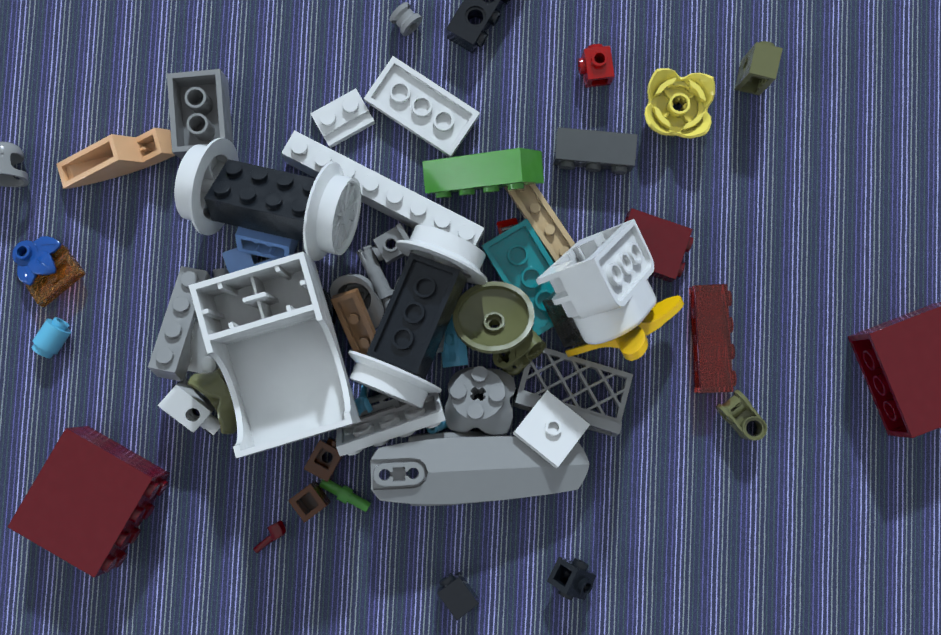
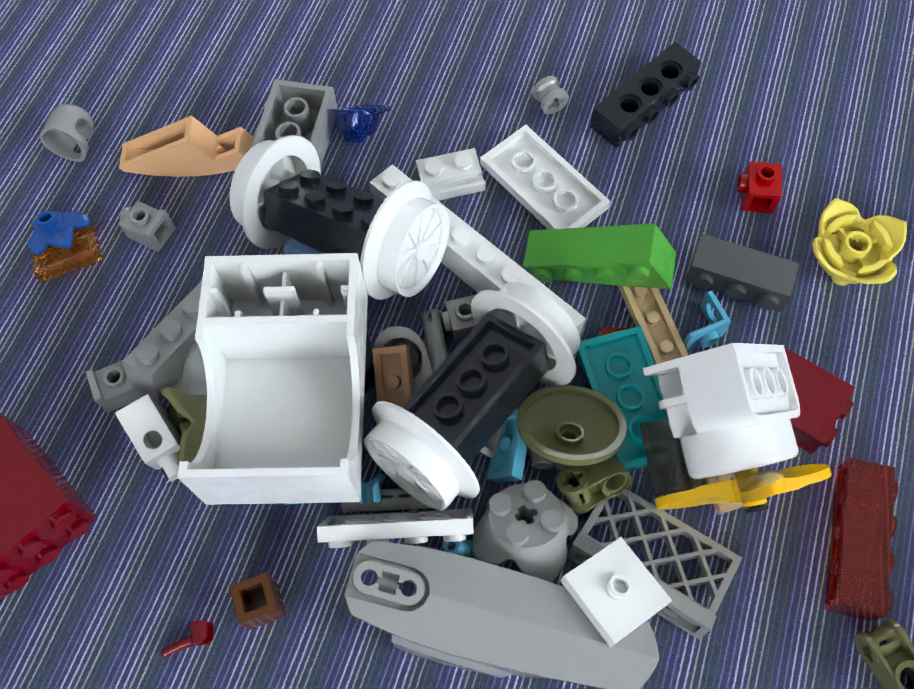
camera: 20 degrees right, 20 degrees down
medium azure brick [31,317,71,358] -> none
reddish brown brick [304,437,344,482] -> none
bright green bar [319,479,371,512] -> none
none -> light grey brick [85,360,146,413]
none -> light grey brick [119,201,176,252]
none -> clear blue piece [329,105,391,143]
none -> medium azure bracket [683,291,731,350]

